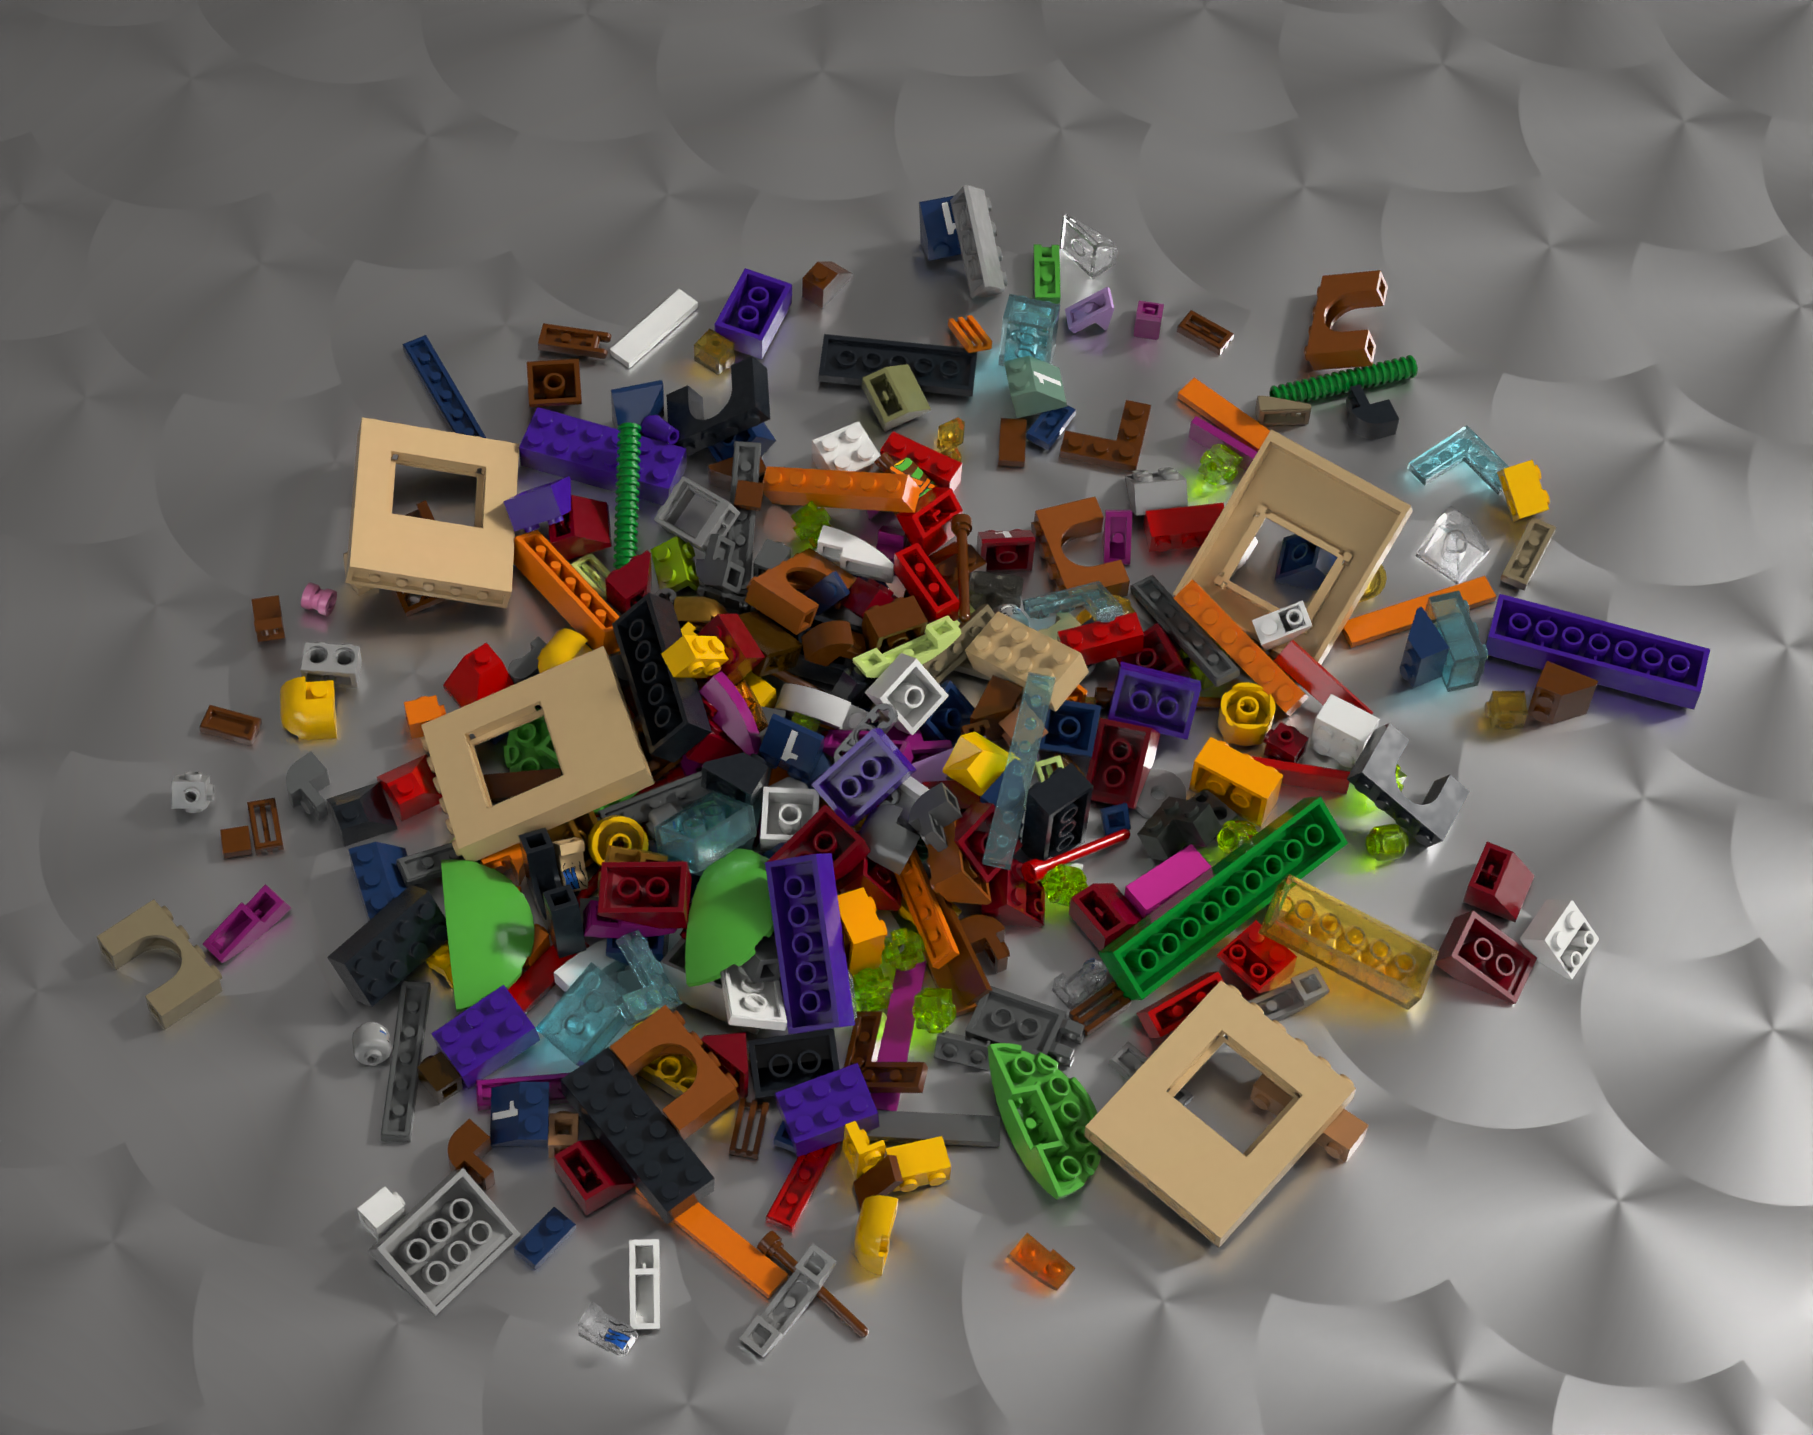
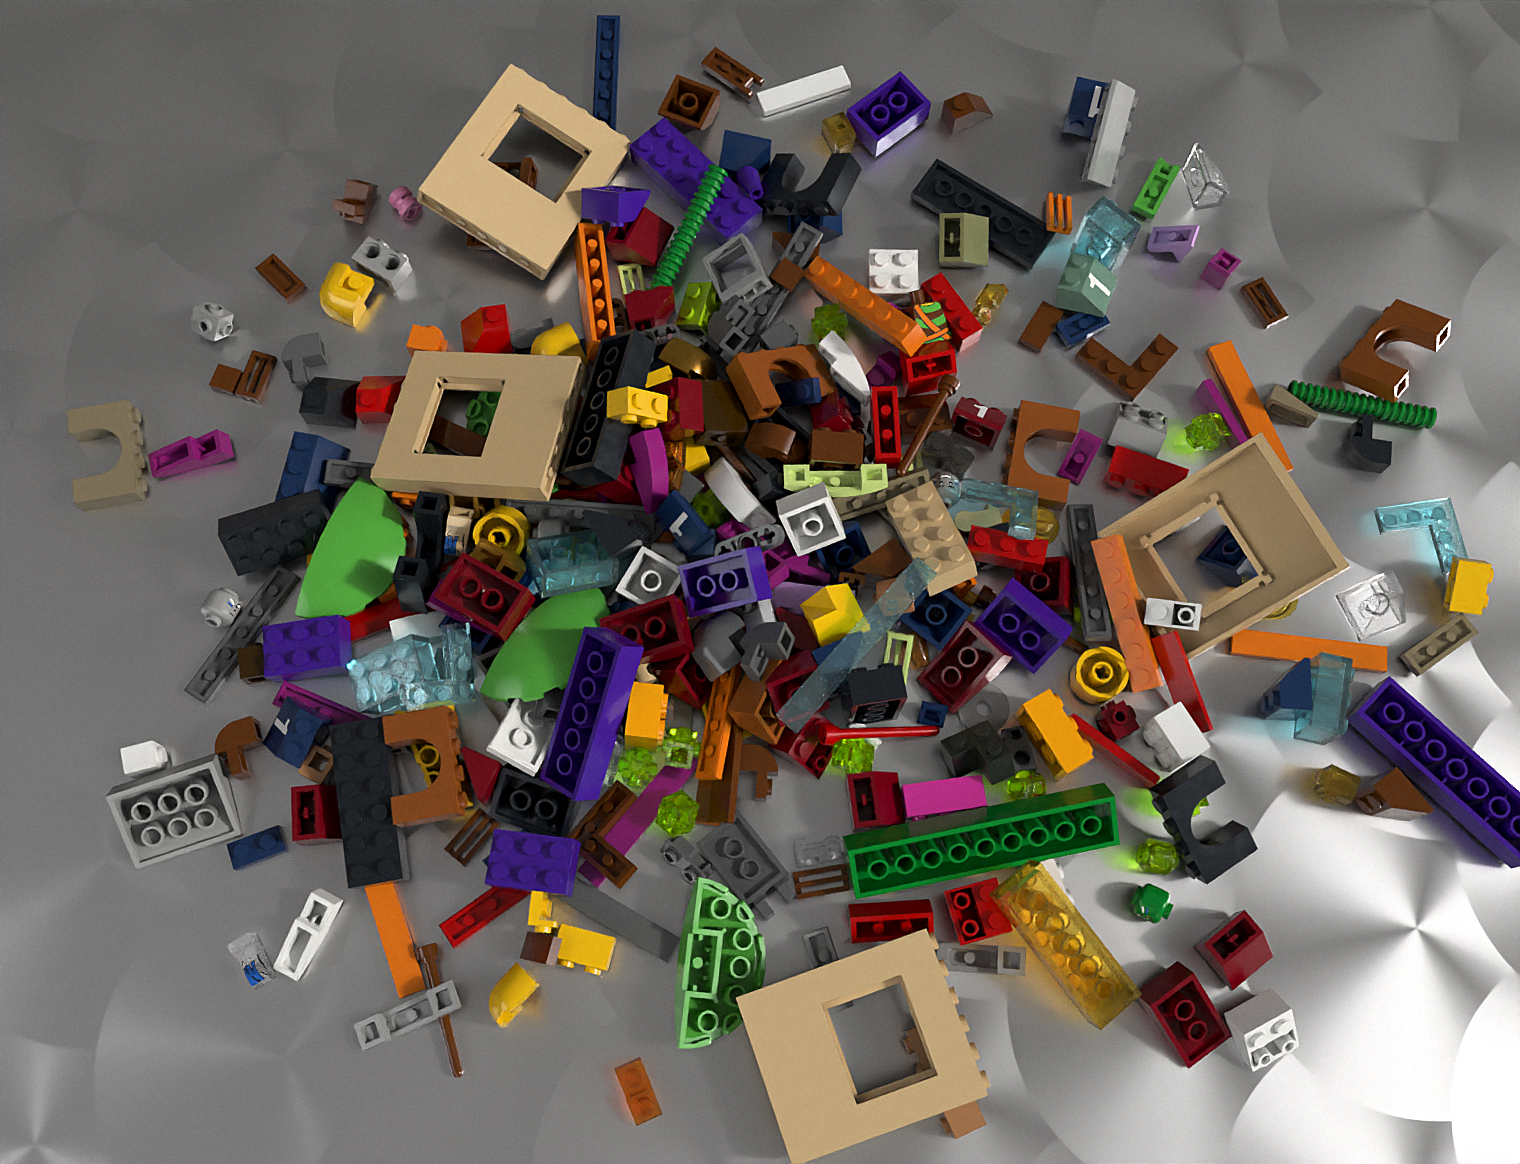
camera: 30 degrees right, 15 degrees up
none -> green head [1130,883,1174,924]

